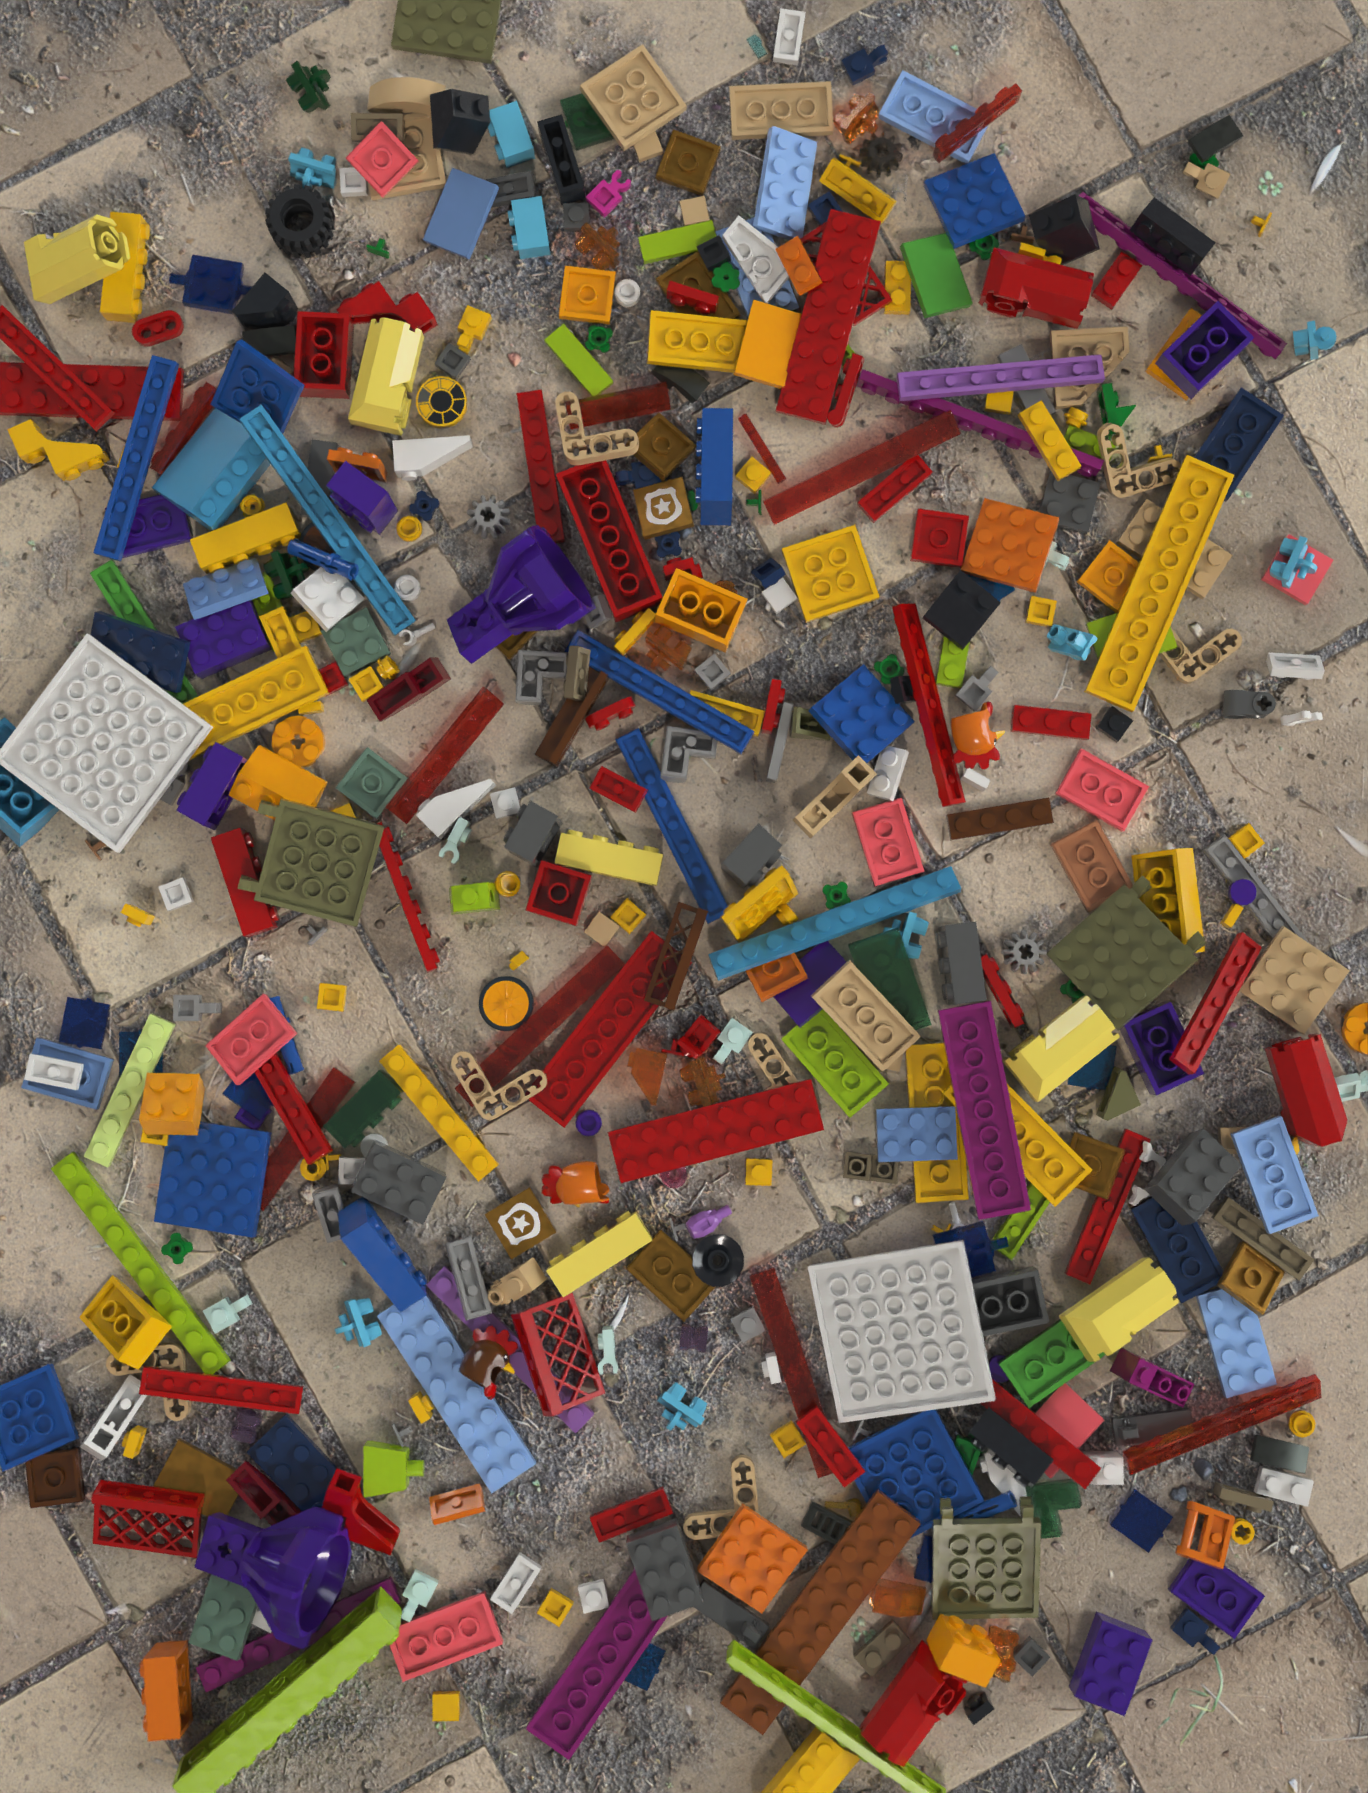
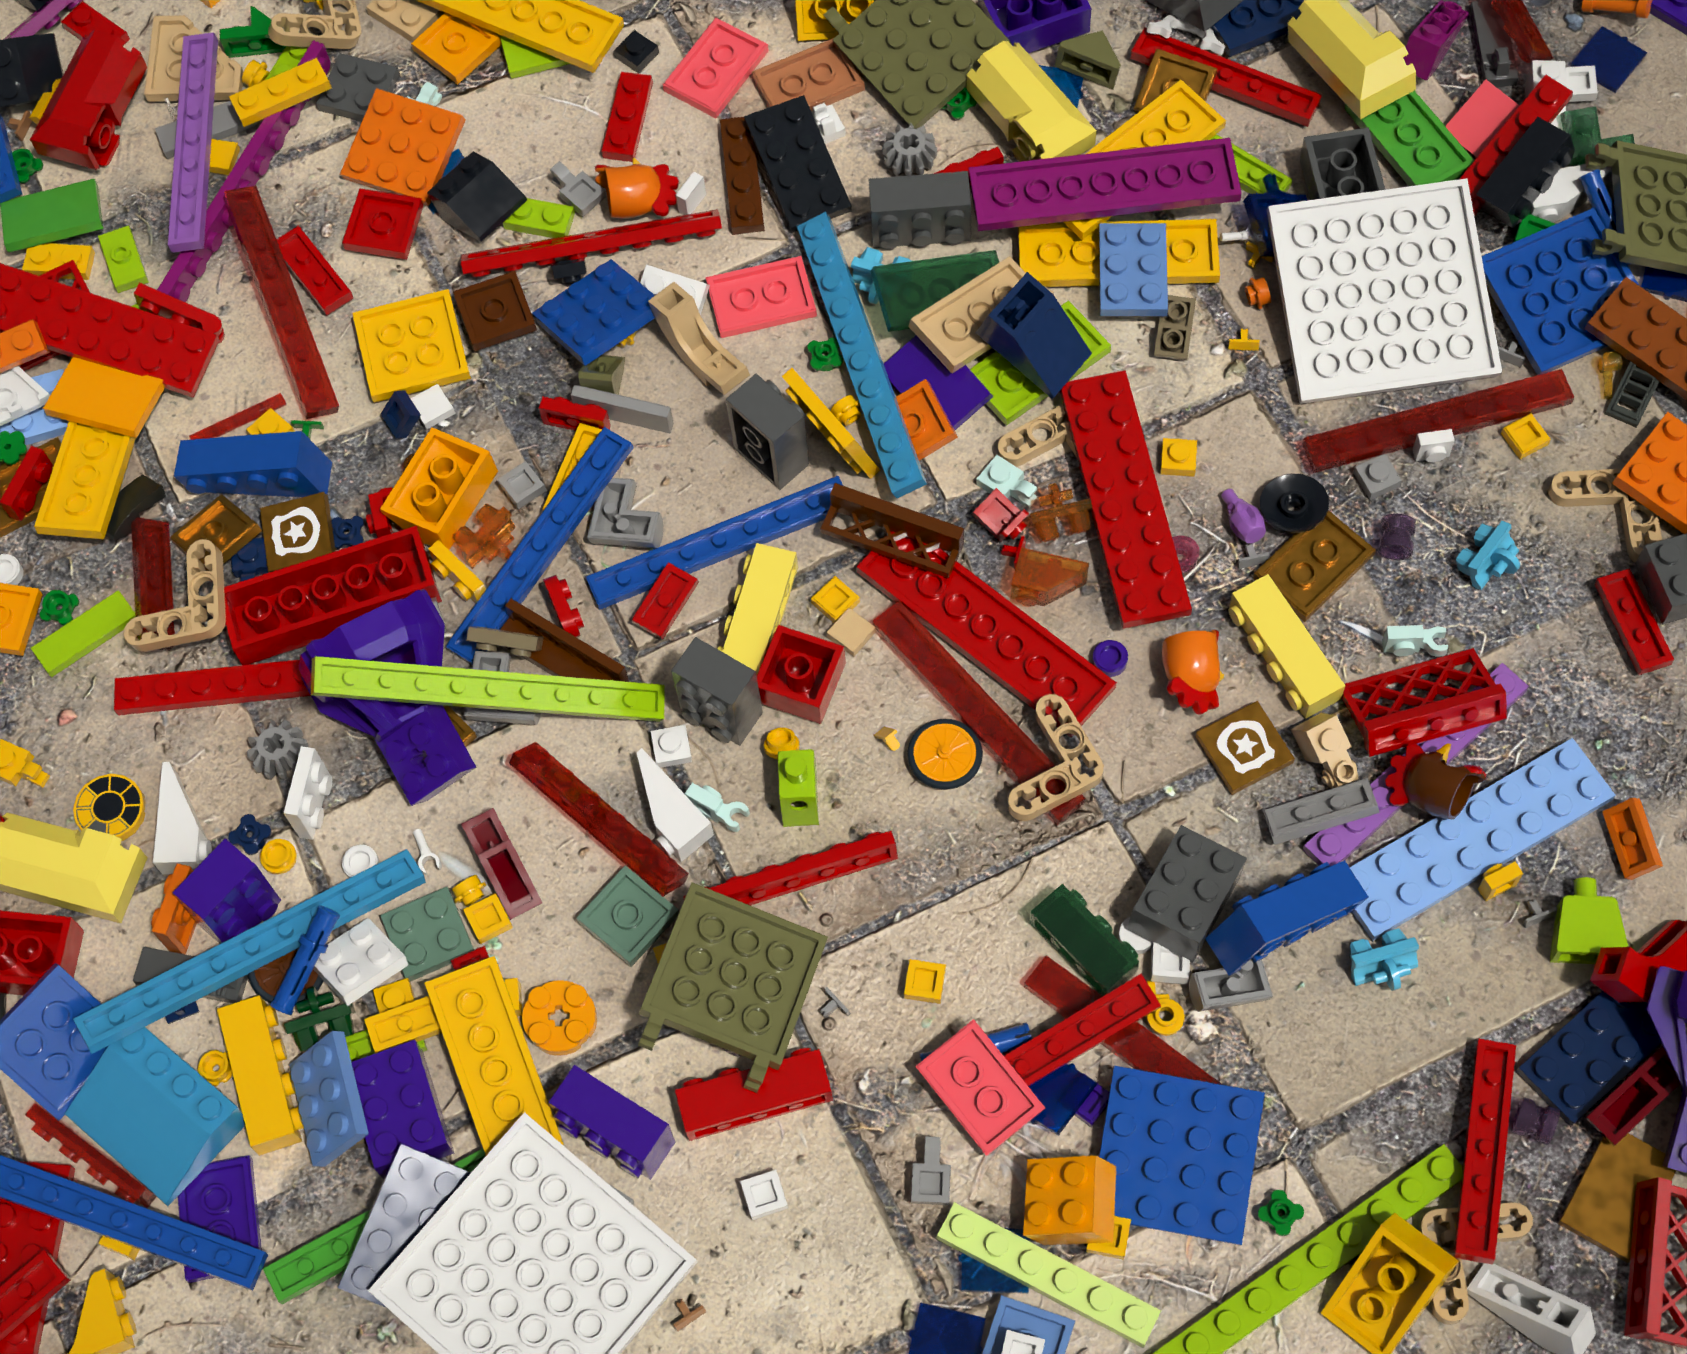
camera: 80 degrees left, 20 degrees down
yellow plate [121,903,155,927] -> none
yellow plate [122,1425,147,1459] -> none
light aqua plate [203,1294,253,1334] -> none
light orange slope [229,745,328,821] -> none
yellow plate [379,1044,499,1182] -> none
dark grey plate [434,343,471,381] -> none
red plate [796,1405,865,1488] -> none
green plate [874,654,904,684] -> none
yellow plate [1025,596,1057,628] -> none
medium azure hips [1047,624,1098,661] -> none
none -> lime plate [98,225,149,293]
none -> white plate [283,746,332,840]
none -> lime plate [311,656,665,722]
none -> reddish brown plate [453,271,537,352]
none -> black plate [744,95,852,233]
none -> white tile [812,102,846,144]
none -> dark blue slope [975,272,1092,399]
none -> yellow piece [1228,329,1260,351]
none -> orange plate [1245,277,1271,309]
none -> white plate [1566,66,1598,102]

